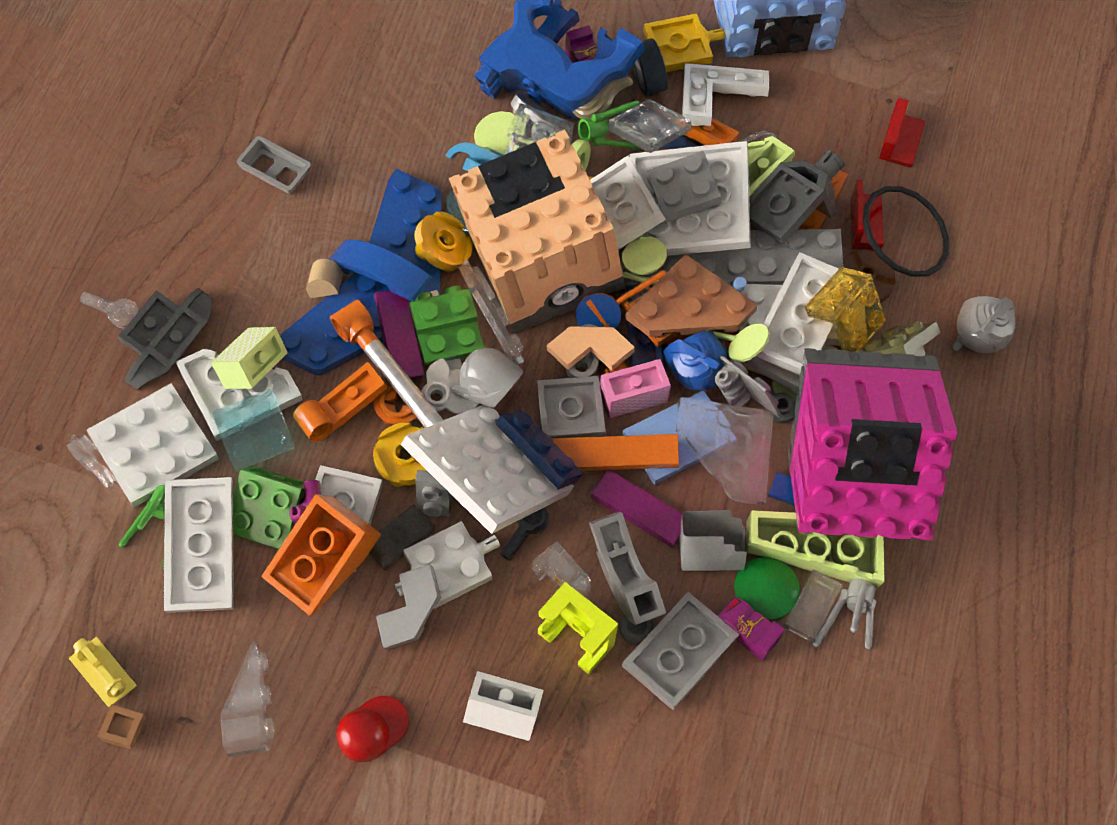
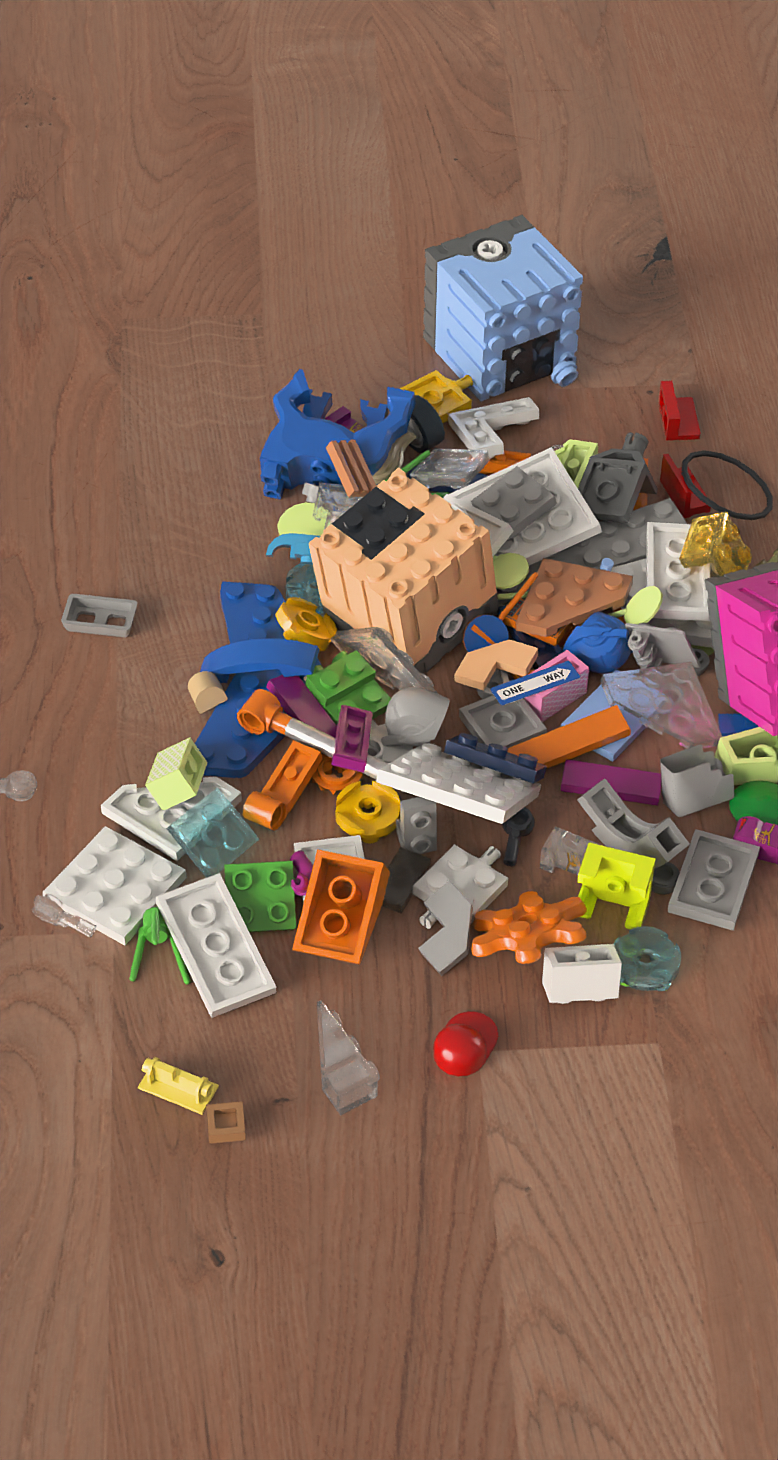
camera: 20 degrees left, 15 degrees down
dark grey plate [118,288,212,390] -> none
none -> nougat tile [326,439,376,498]
none -> magenta tile [332,705,373,773]
none -> orange plate [471,891,587,964]
none -> sticker [490,661,580,705]
none -> light blue plate [551,361,578,387]
none -> clear light blue plate [614,926,681,991]

